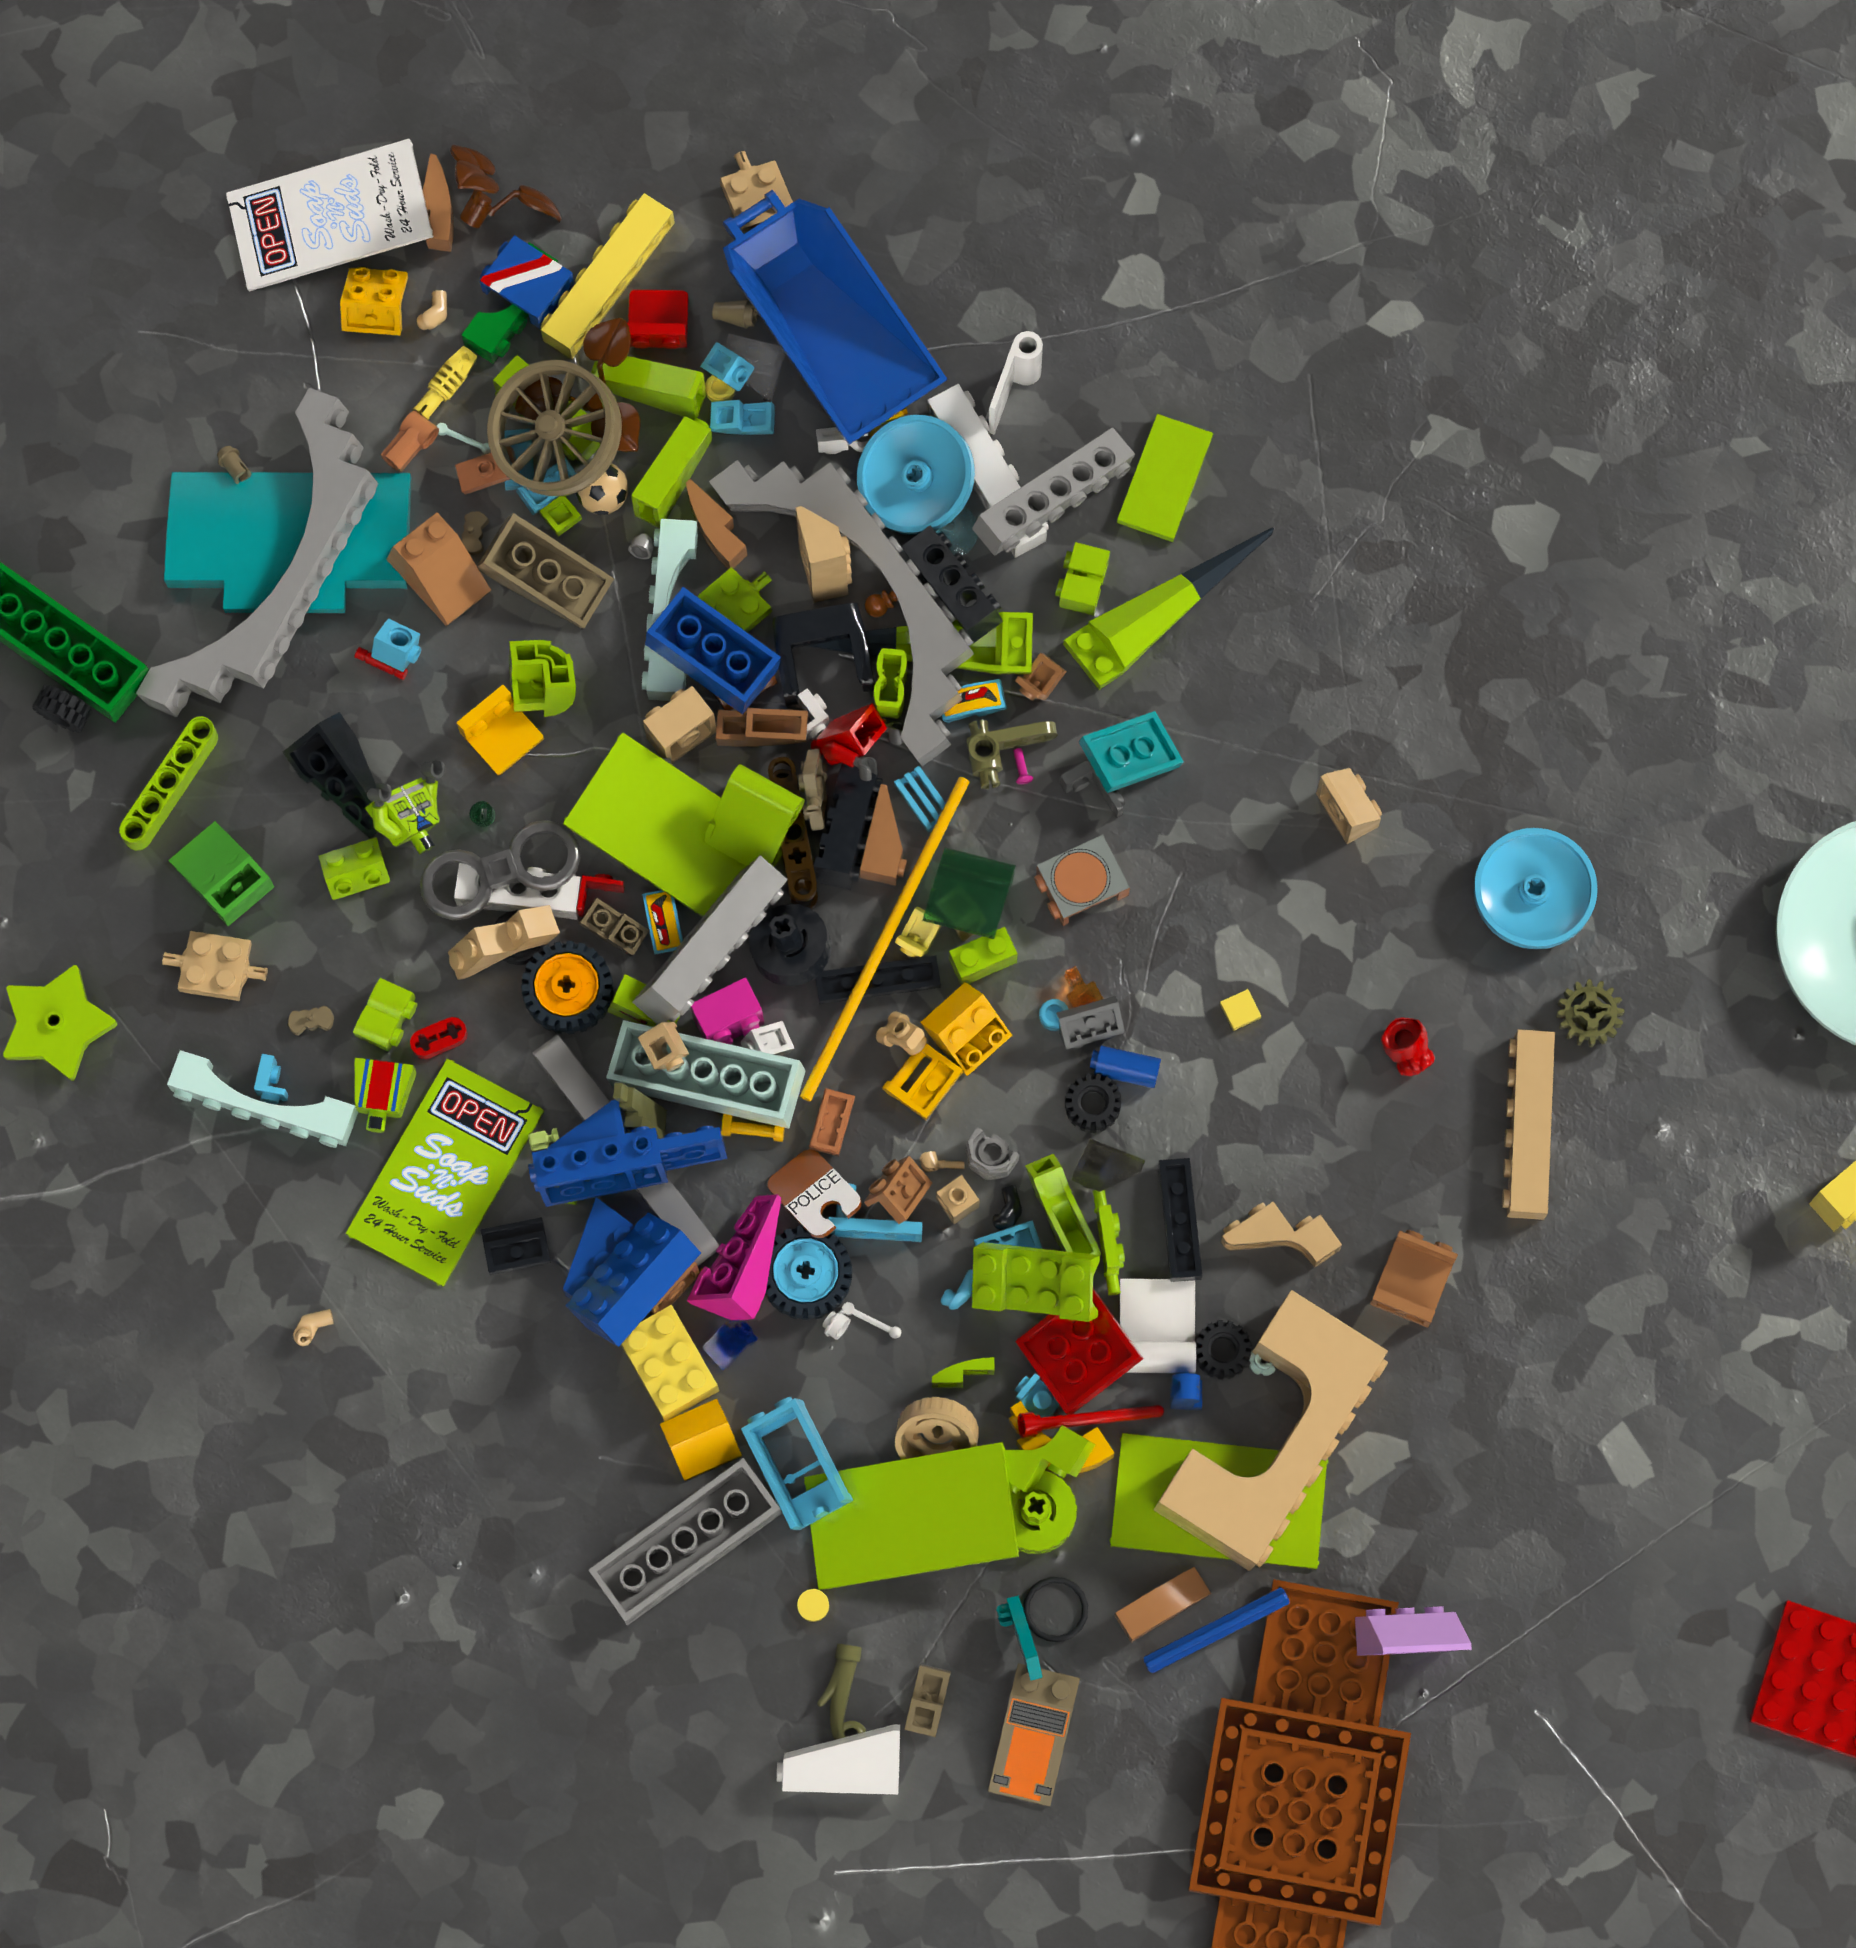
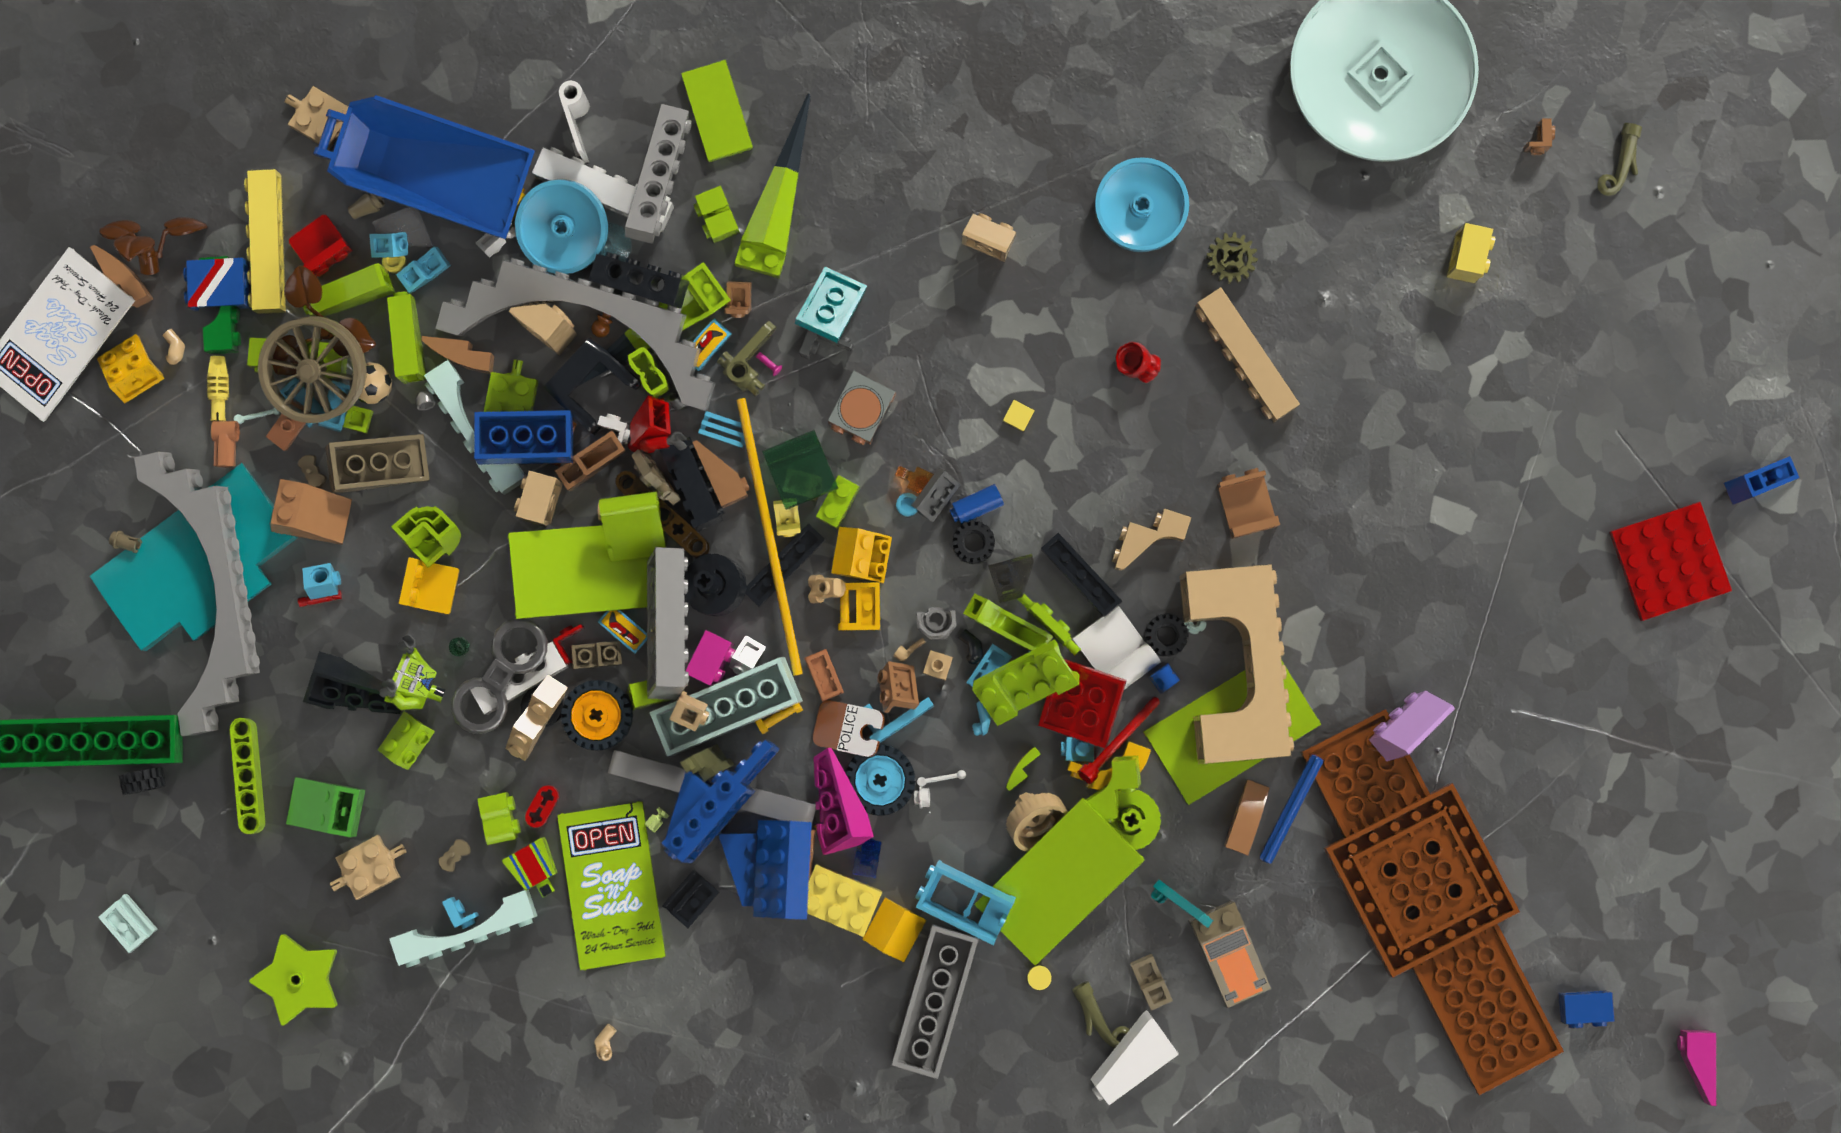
camera: 35 degrees left, 10 degrees up
black piece [1023,1577,1089,1642] -> none

